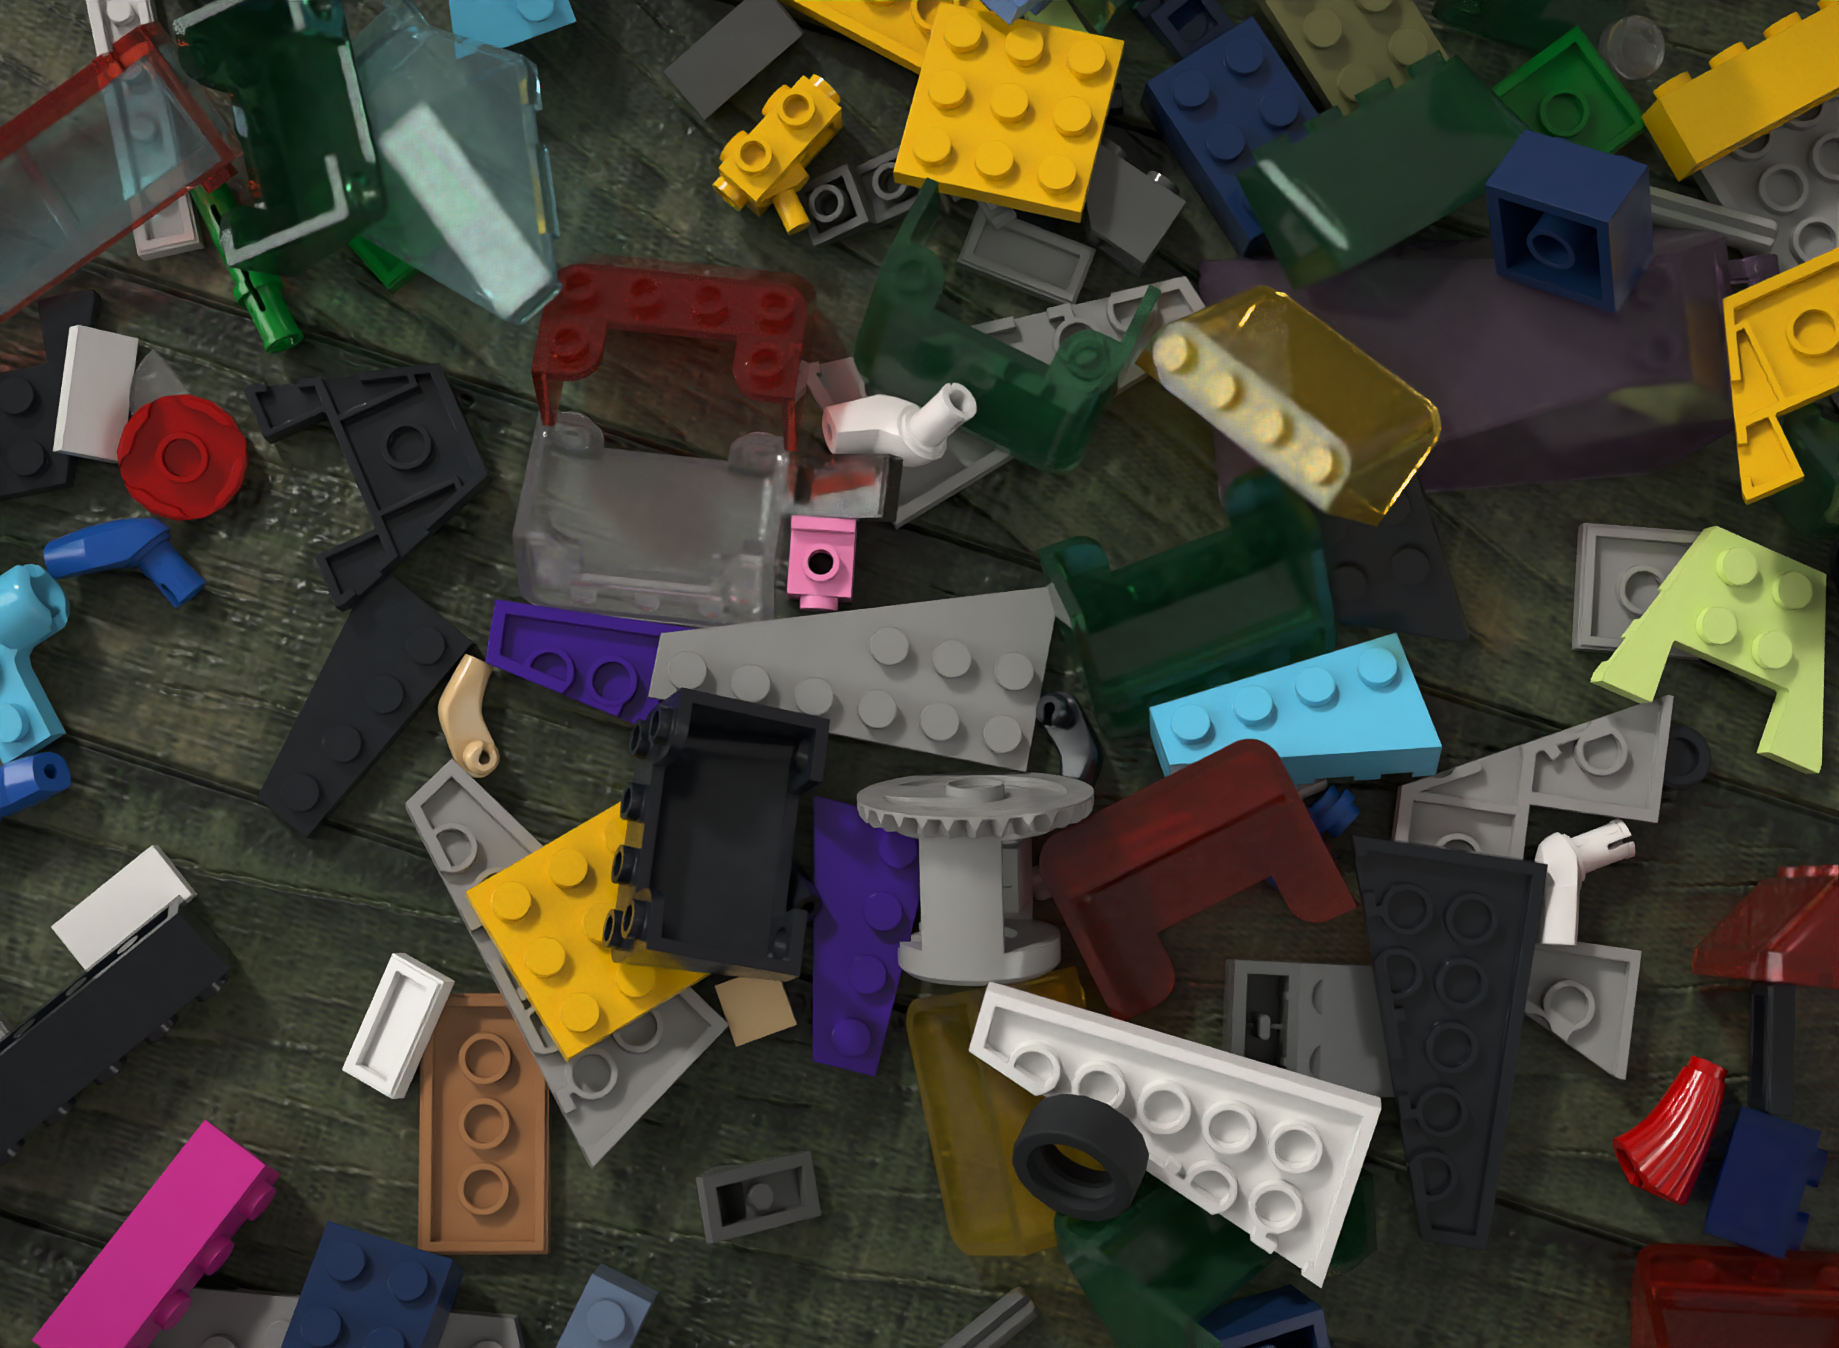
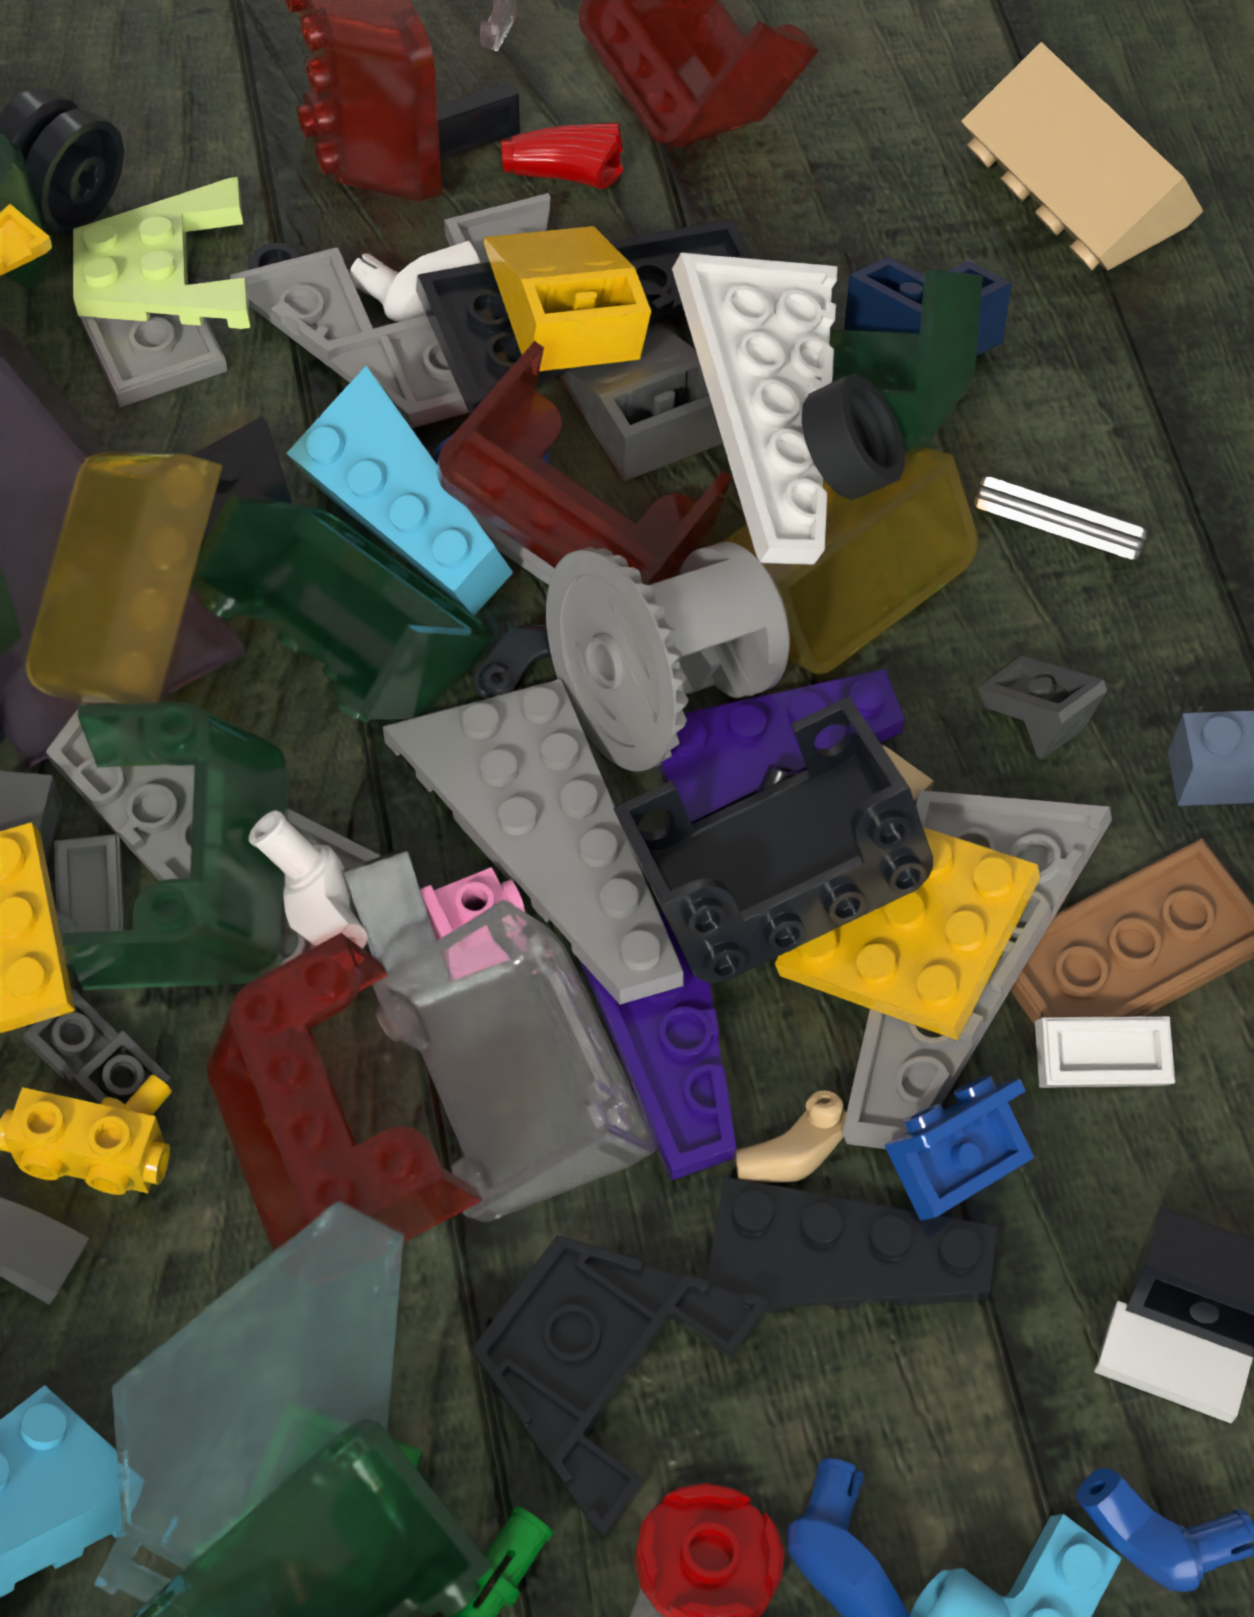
camera: 120 degrees left, 25 degrees down
clear blue brick [1701,1106,1828,1260] -> none
none -> yellow slope [483,226,651,373]
none -> blue bracket [884,1075,1034,1221]

